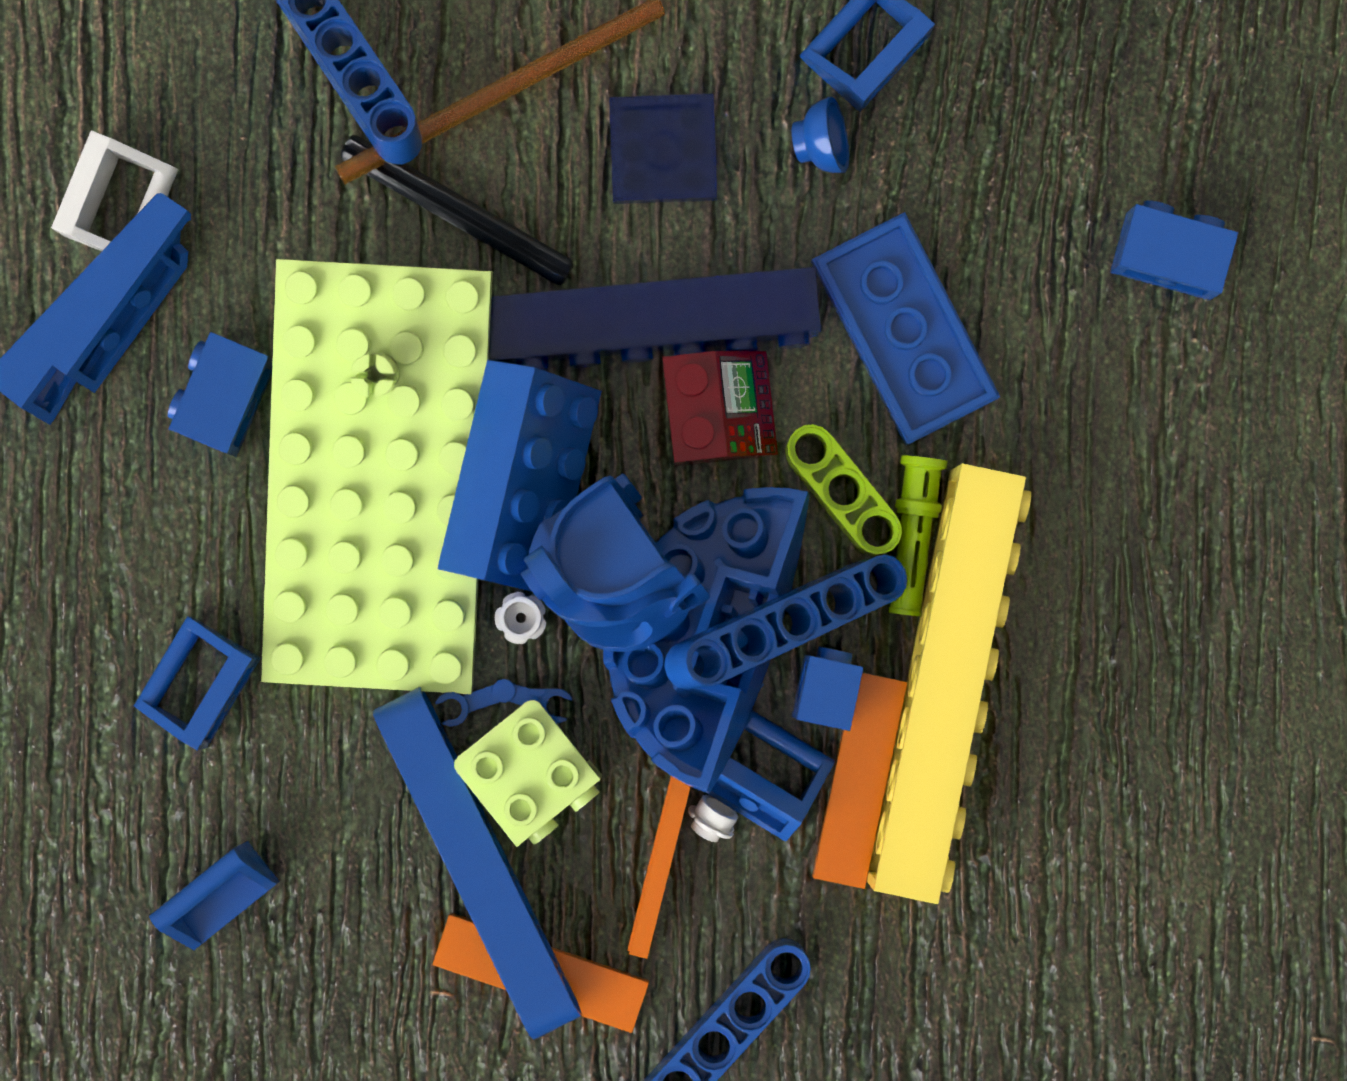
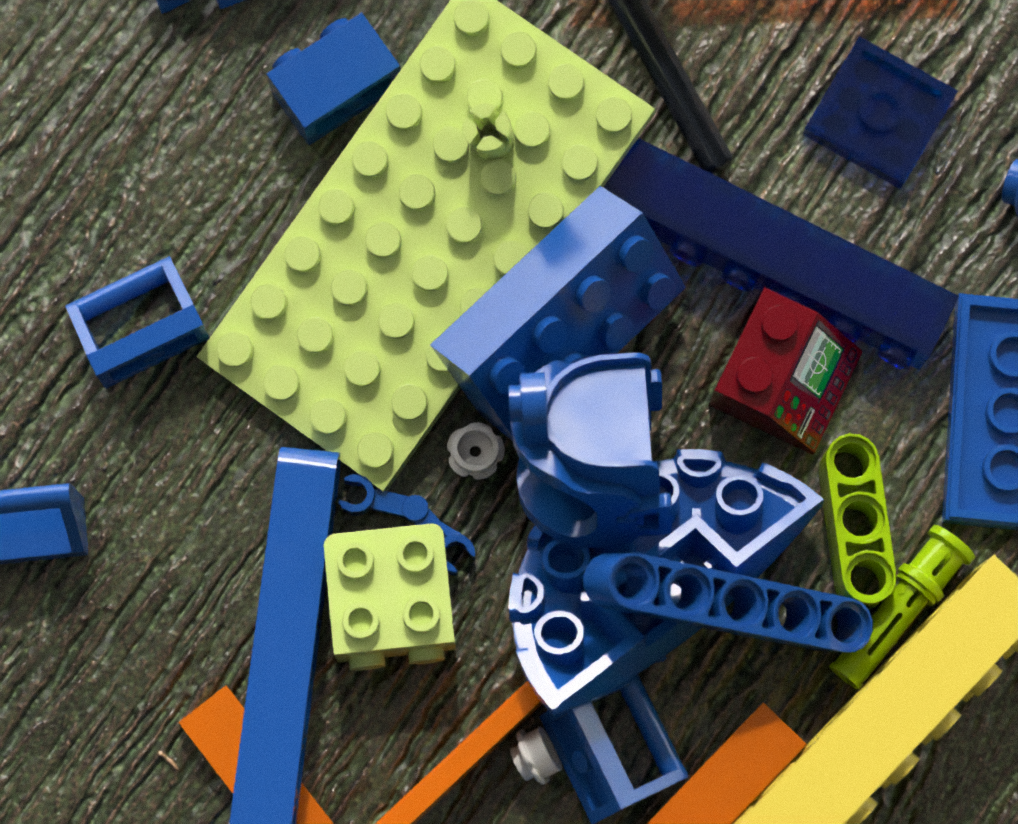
camera: 30 degrees right, 10 degrees down
blue brick [792,647,863,731] -> none

